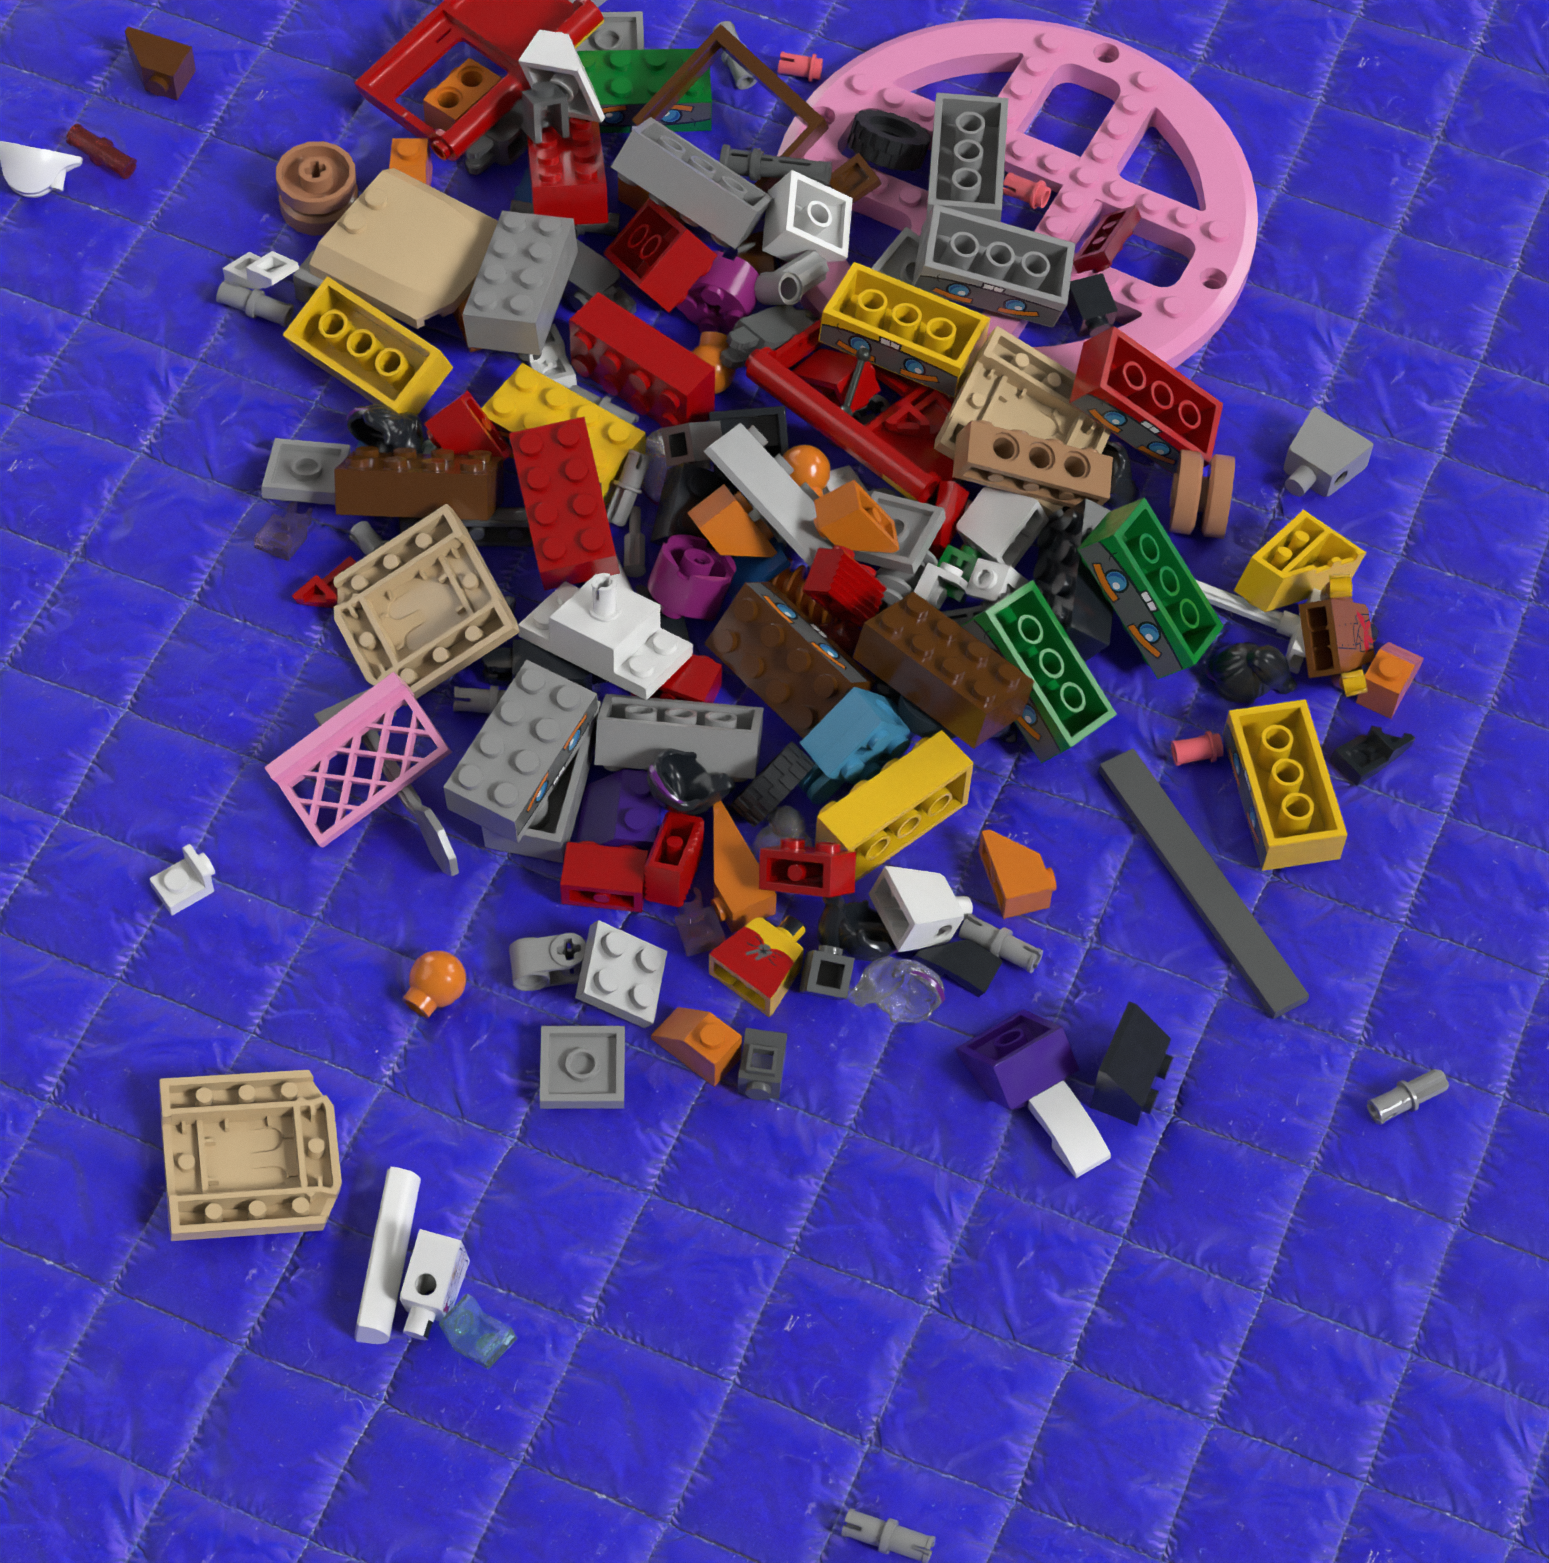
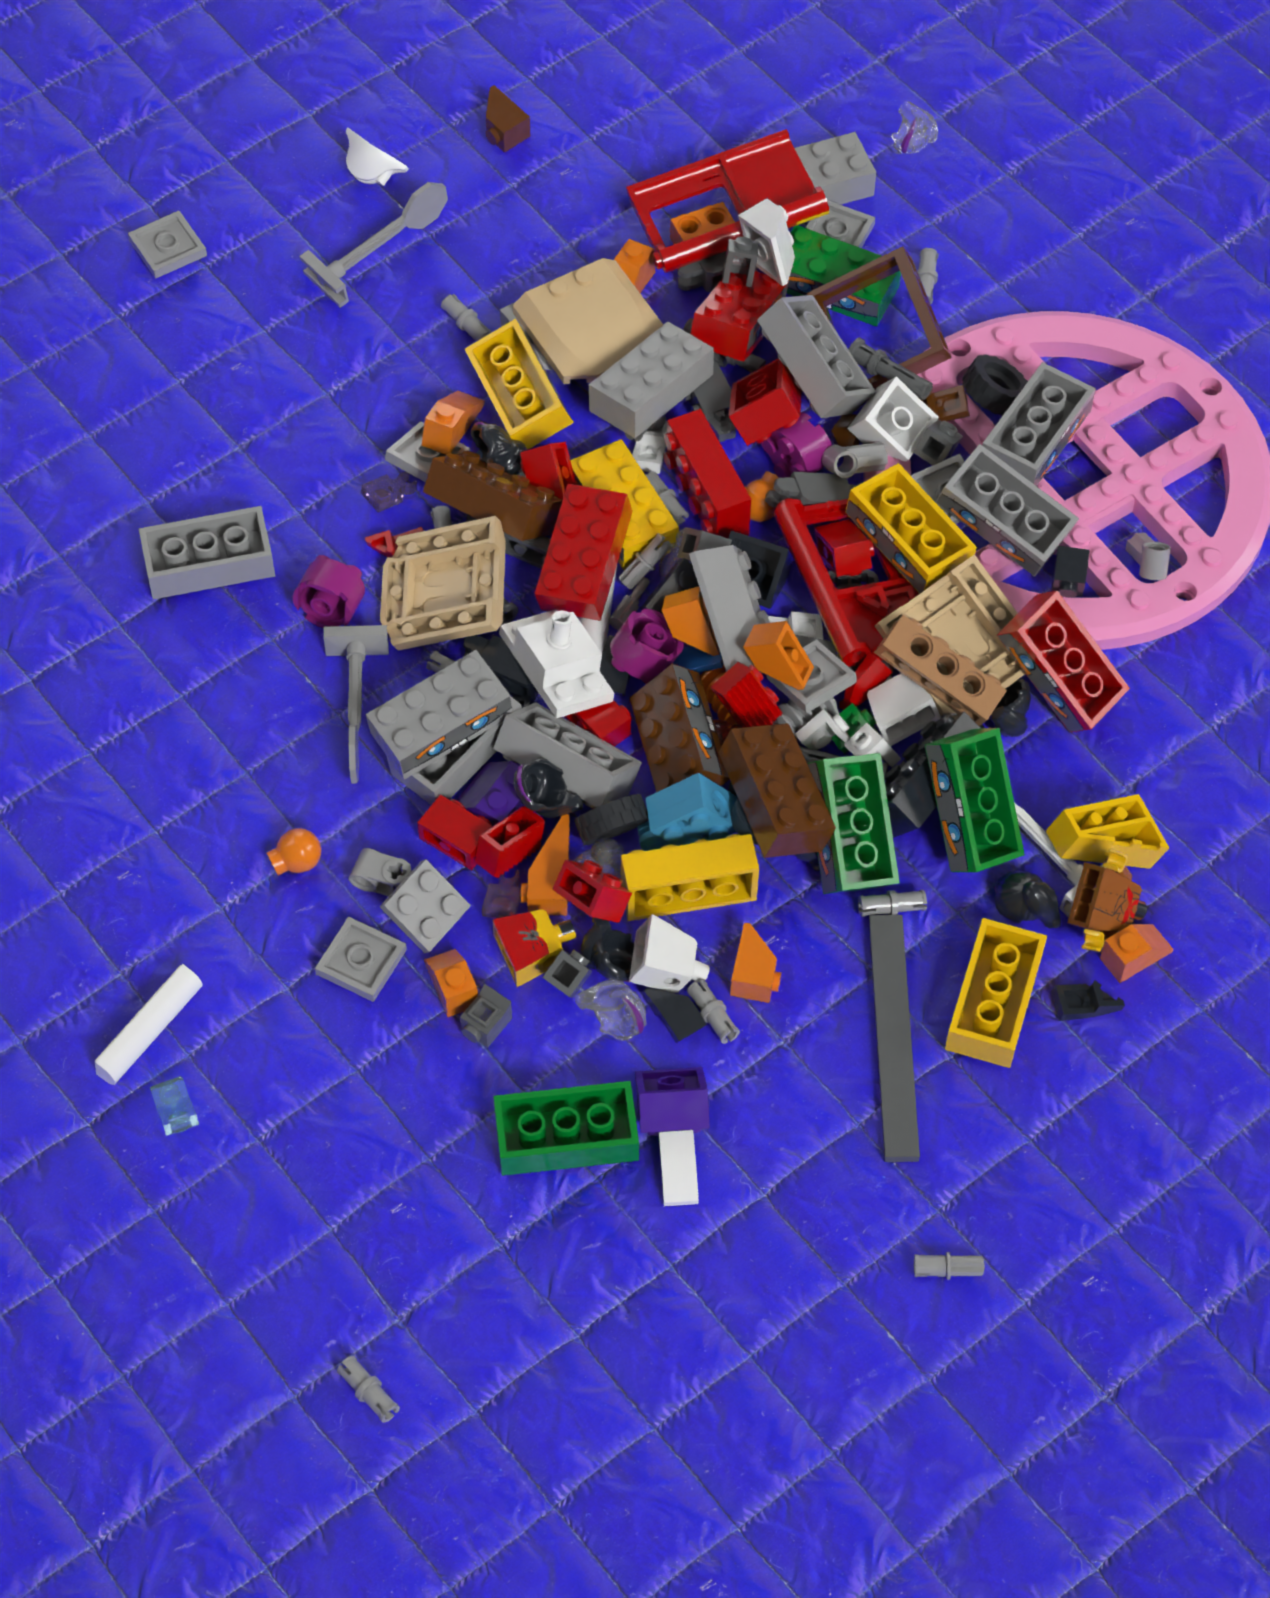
camera: 30 degrees right, 0 degrees up
clear red pin [66,124,137,179] -> none
white bracket [149,844,215,916] -> none
tan wedge [159,1070,342,1241] -> none
white slope [223,251,299,289] -> none
bright pink fence [264,672,452,848] -> none
nougat wheel [276,141,359,236] -> none
white torso [400,1229,470,1340] -> none
coral pin [778,51,823,82] -> none
orange piece [782,445,830,497] -> none
pearl dark grey hinge [840,348,871,416] -> none
coral pin [1003,172,1051,209] -> none
dark red plate [1073,205,1142,274] -> none
black slope [1090,1001,1174,1126] -> none
nougat wheel [1169,449,1235,539] -> none
coral pin [1171,731,1223,766] -> none
light grey torso [1283,407,1374,497] -> none
none -> light grey brick [139,506,275,599]
none -> magenta brick [293,555,365,628]
none -> light grey piece [300,182,448,308]
none -> orange slope [421,391,485,455]
none -> green brick [494,1081,639,1176]
none -> light grey pin [858,890,927,917]
none -> dark grey brick [913,420,963,465]
none -> light grey piece [1126,533,1171,580]

